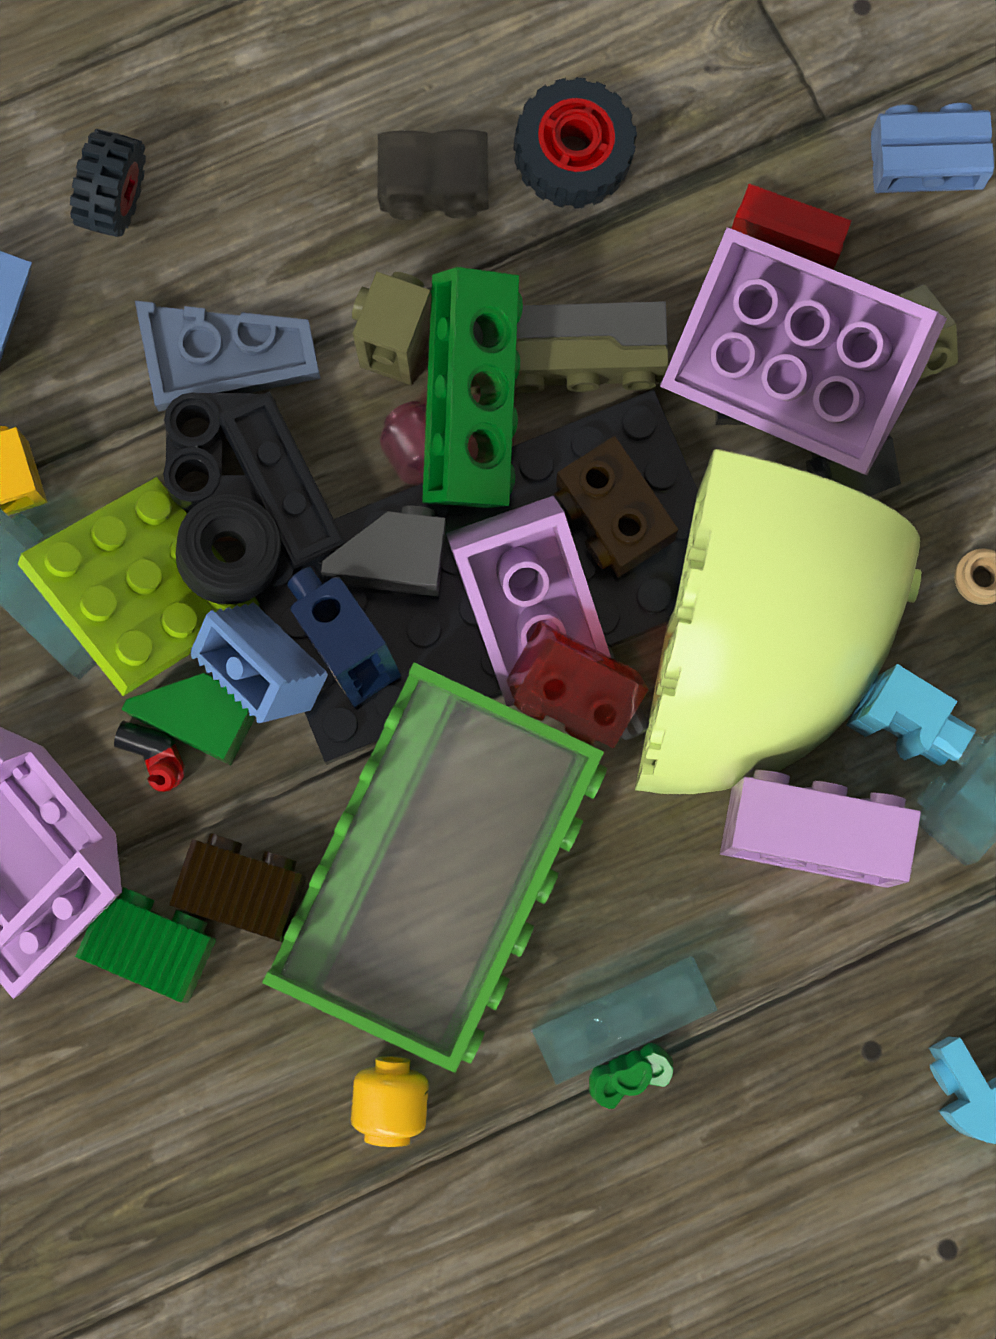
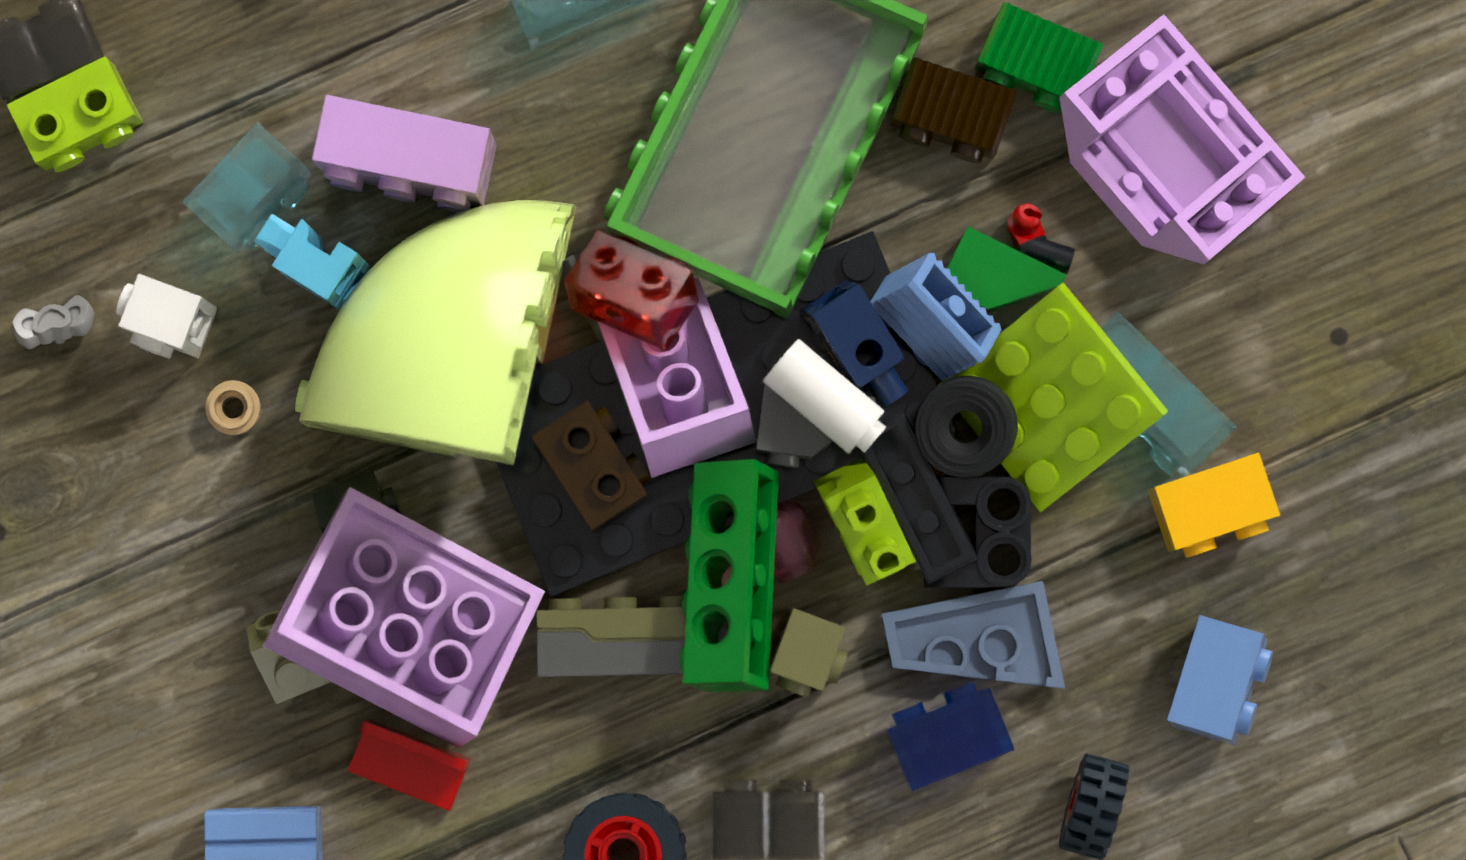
camera: 175 degrees right, 5 degrees up
none -> white brick [763,339,886,454]
none -> lime hips [813,457,916,586]
none -> clear blue brick [884,681,1015,791]

